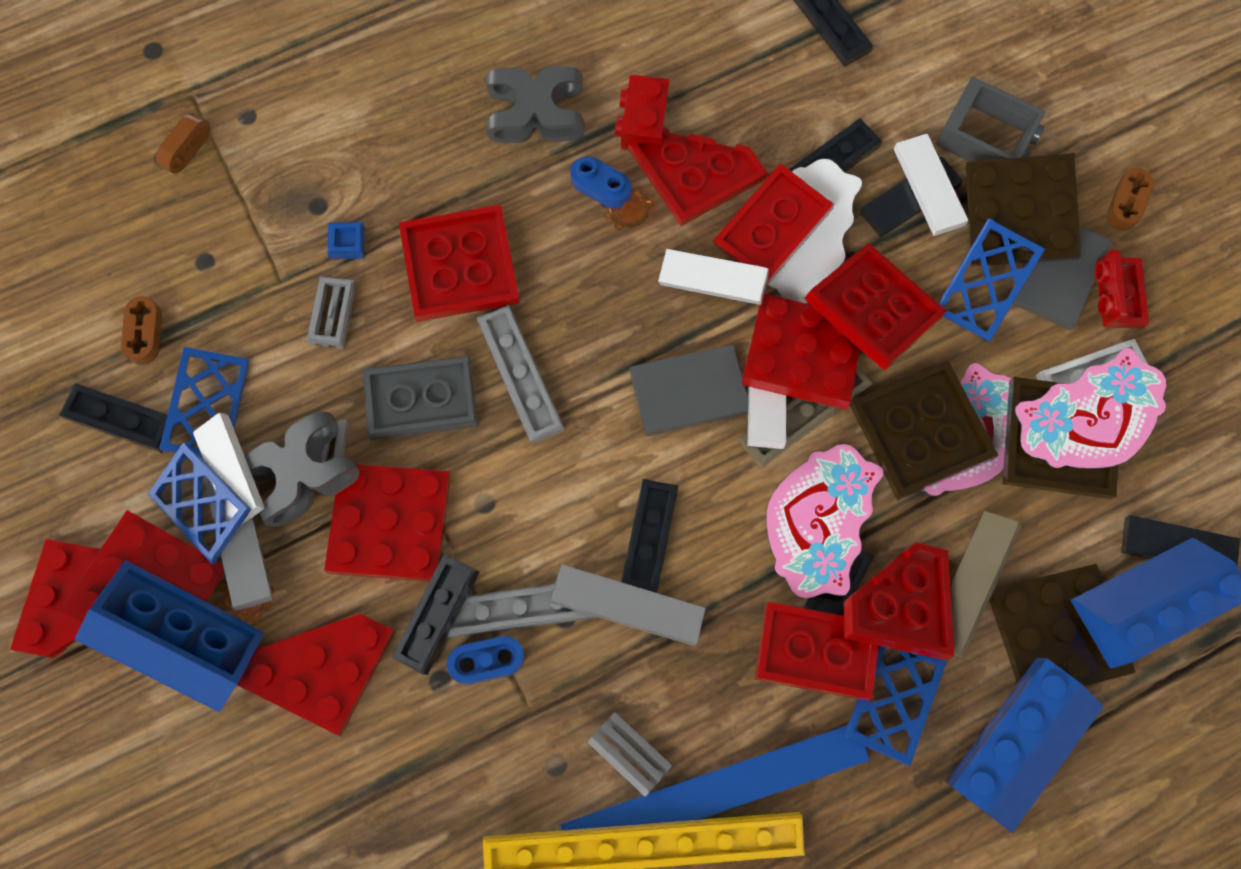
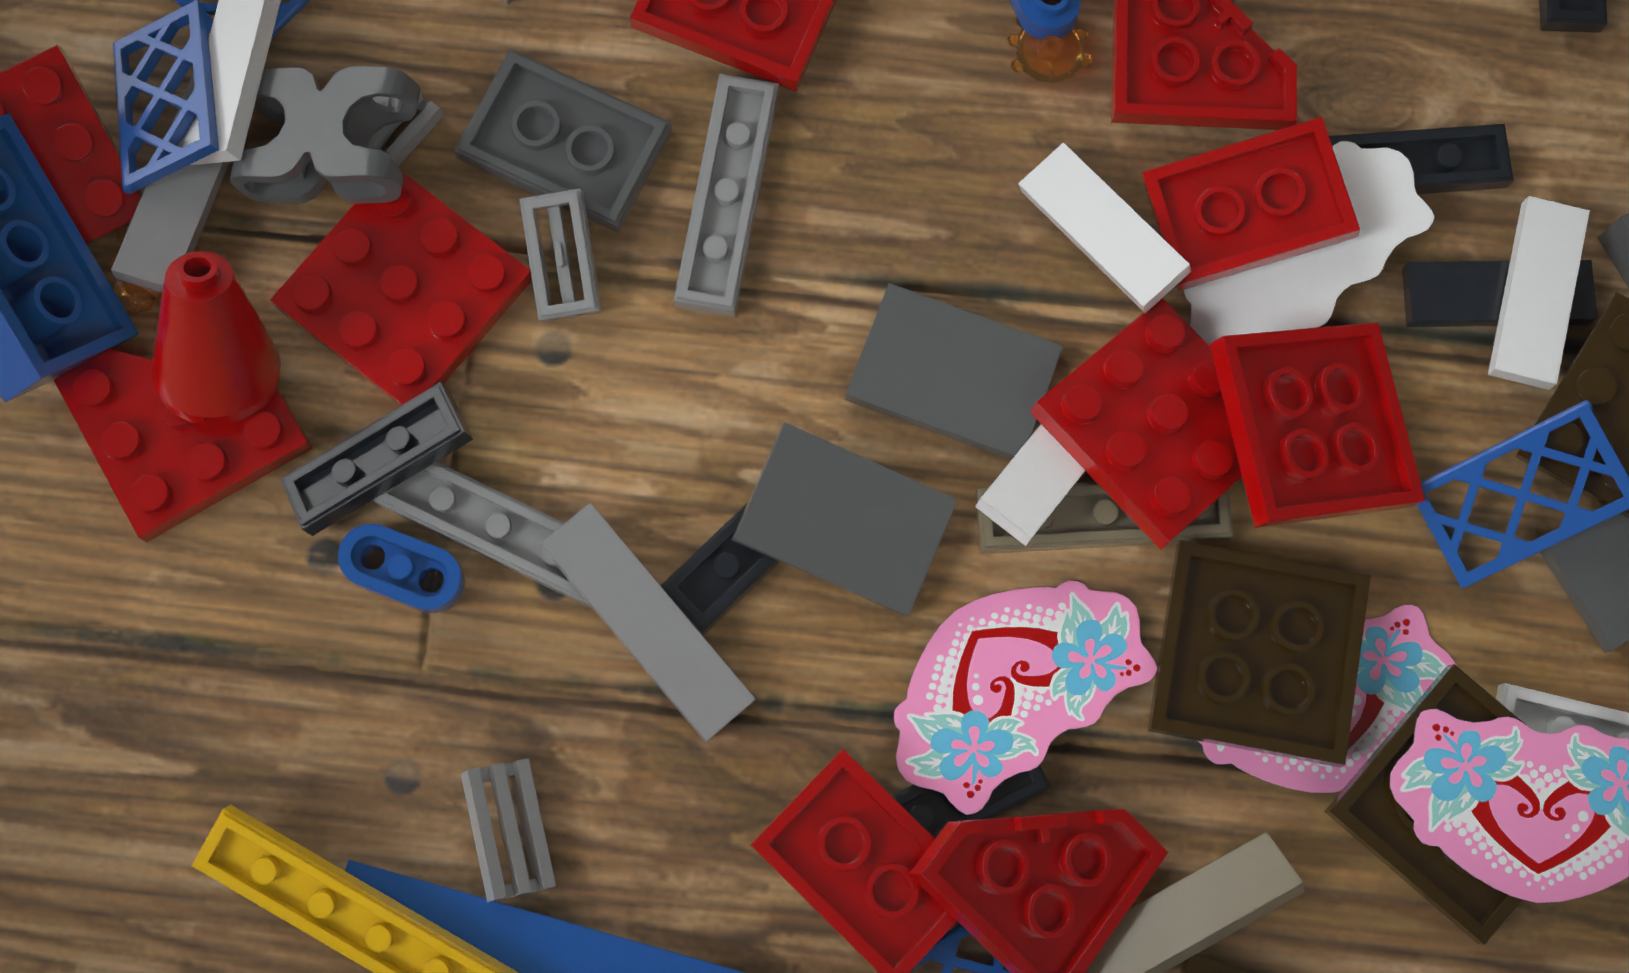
camera: 35 degrees right, 5 degrees up
none -> red cone [151,251,281,424]
none -> light grey tile [519,188,603,322]
none -> dark grey tile [732,422,957,616]

